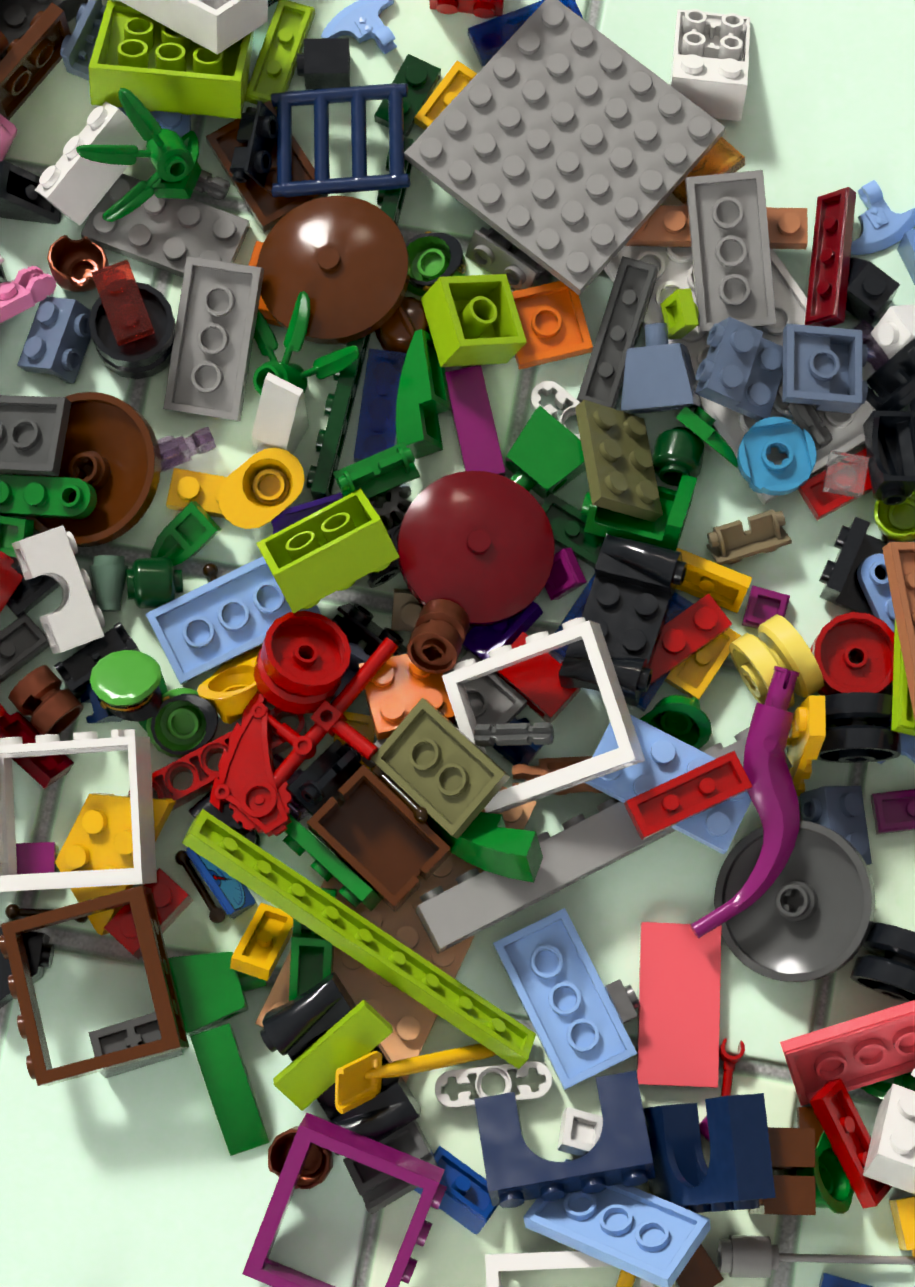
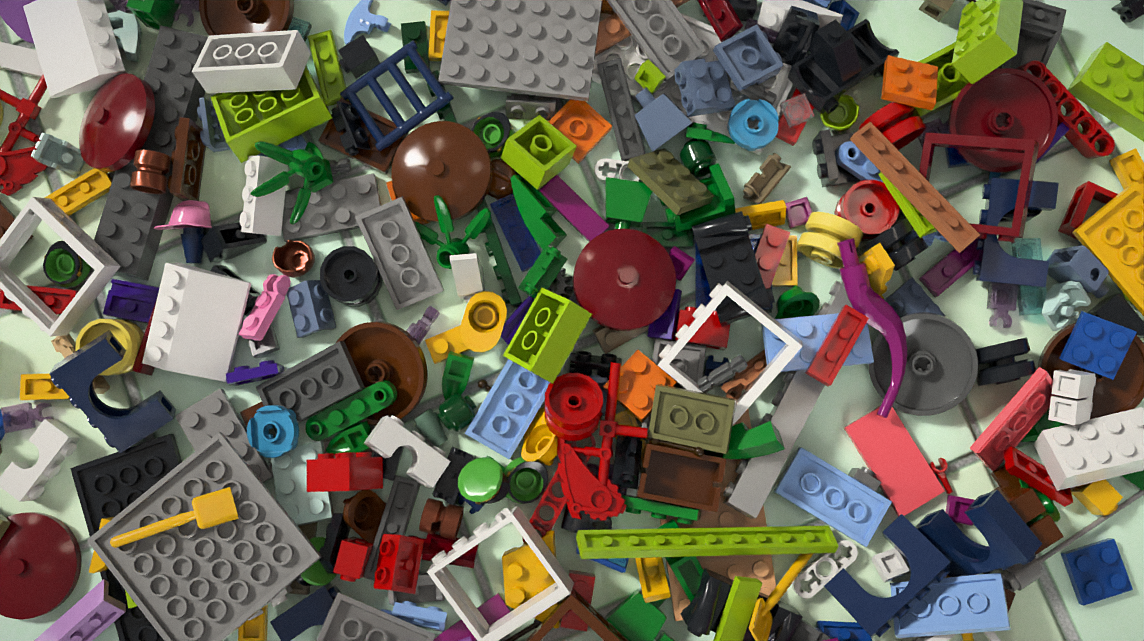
camera: 30 degrees left, 5 degrees up
clear red plate [91,259,155,346] -> none
dark brown hinge [175,850,225,924] -> none
copper wheel [407,599,470,674] -> none

